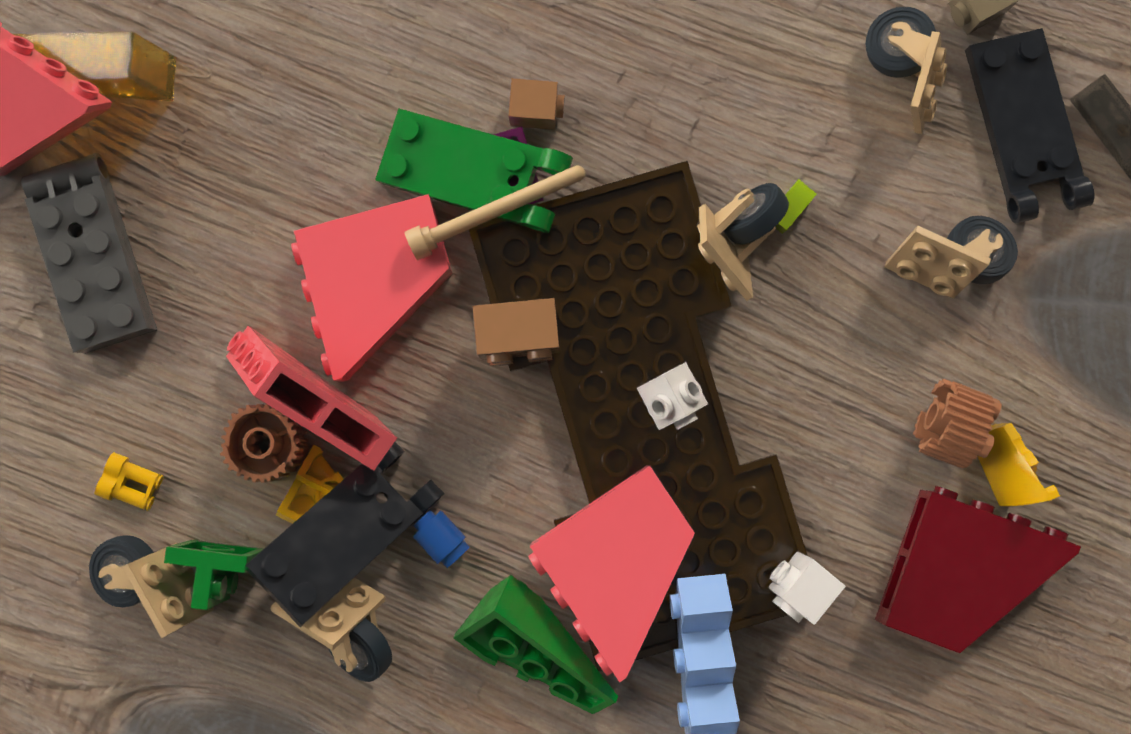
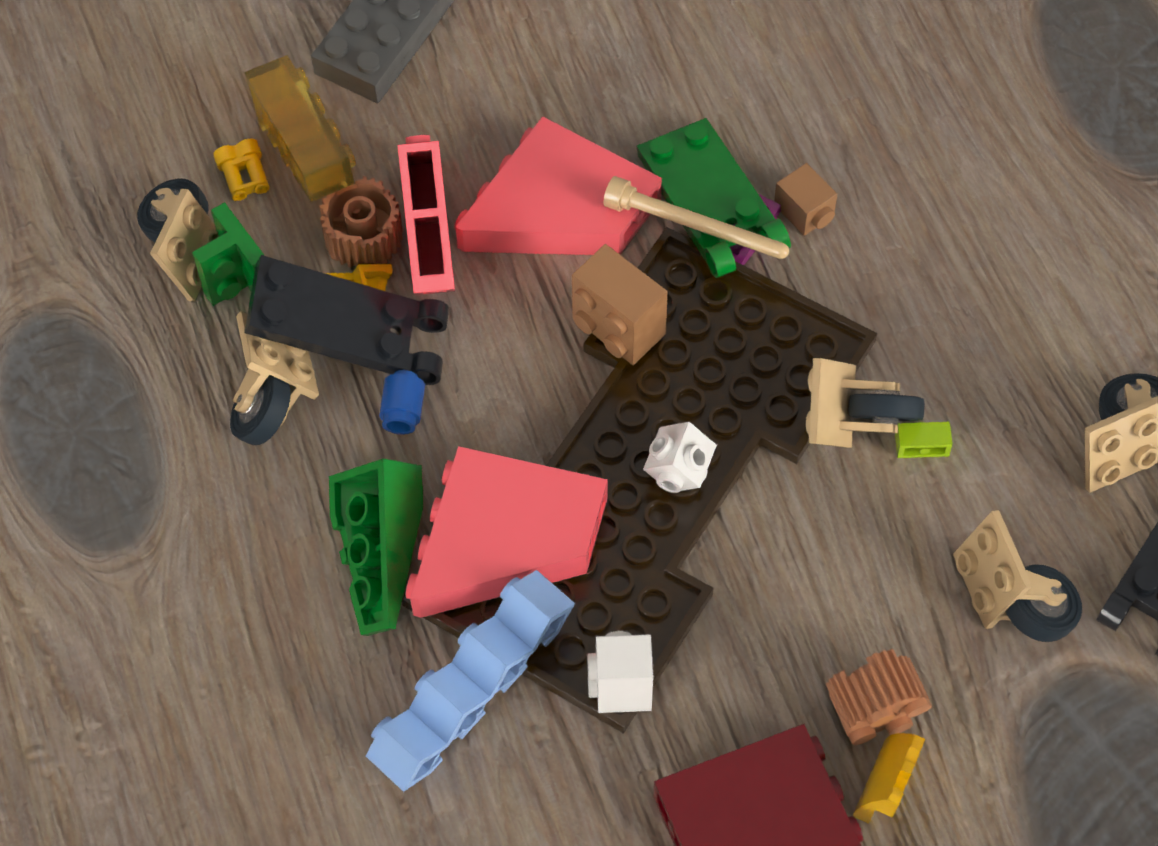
camera: 50 degrees right, 25 degrees down
none -> clear yellow wedge [244,55,356,202]

